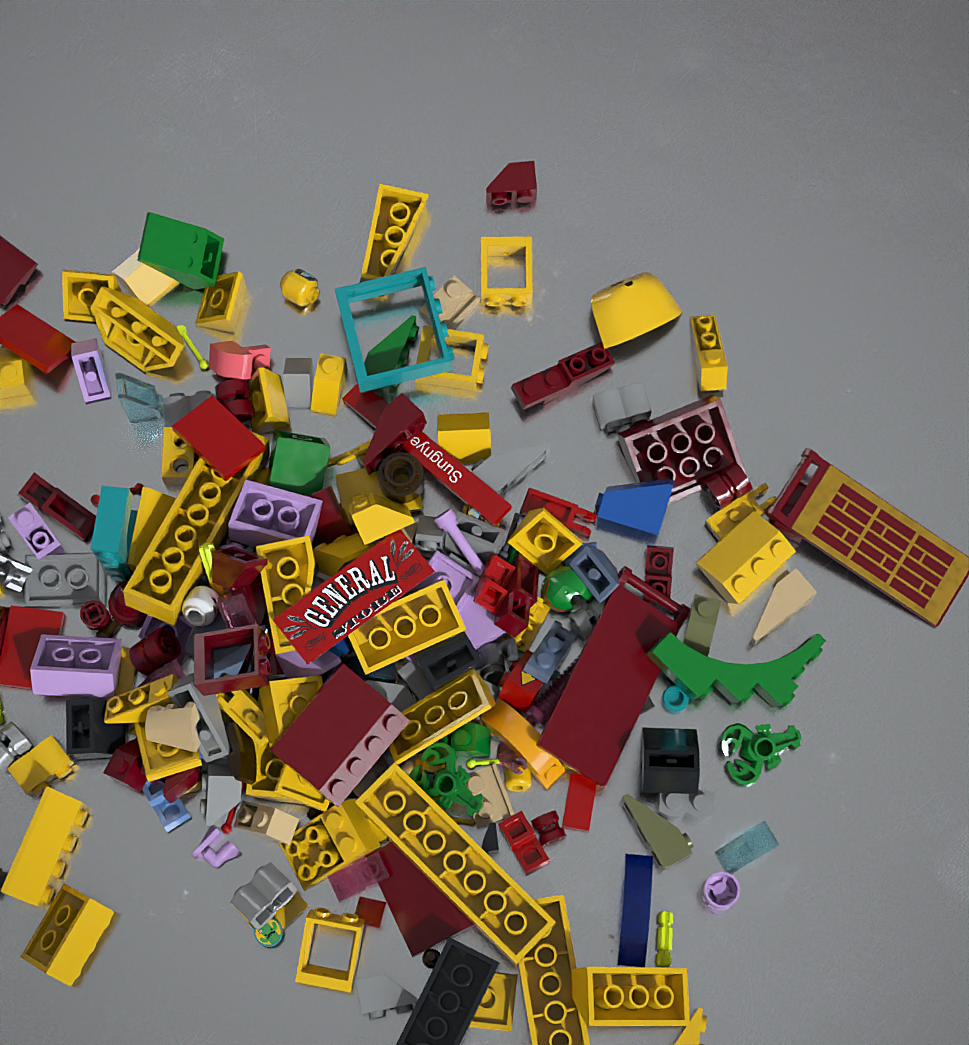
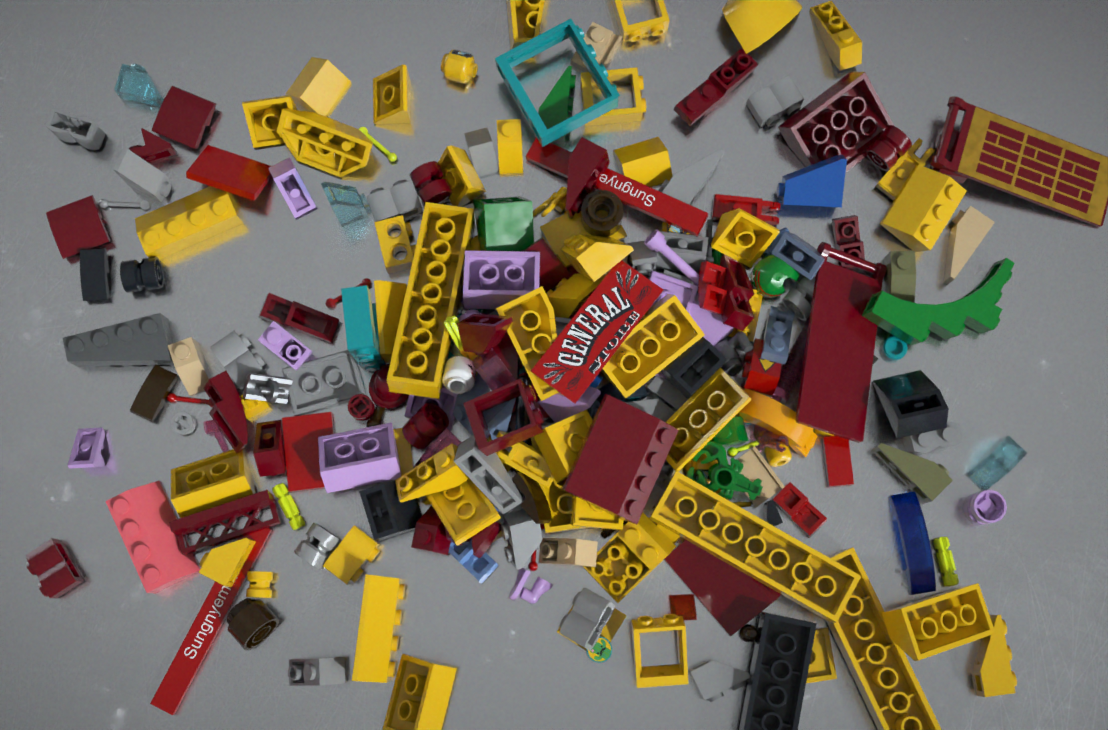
camera: 15 degrees left, 5 degrees up
green slope [137,212,224,290] -> none
tan slope [145,702,201,752] -> none
red tile [172,395,266,481] -> none
coral brick [209,341,271,379] -> none
clear pink slope [328,852,390,903] -> none
dark red wheel [531,810,567,847] -> none
green animal [720,723,802,785] -> none

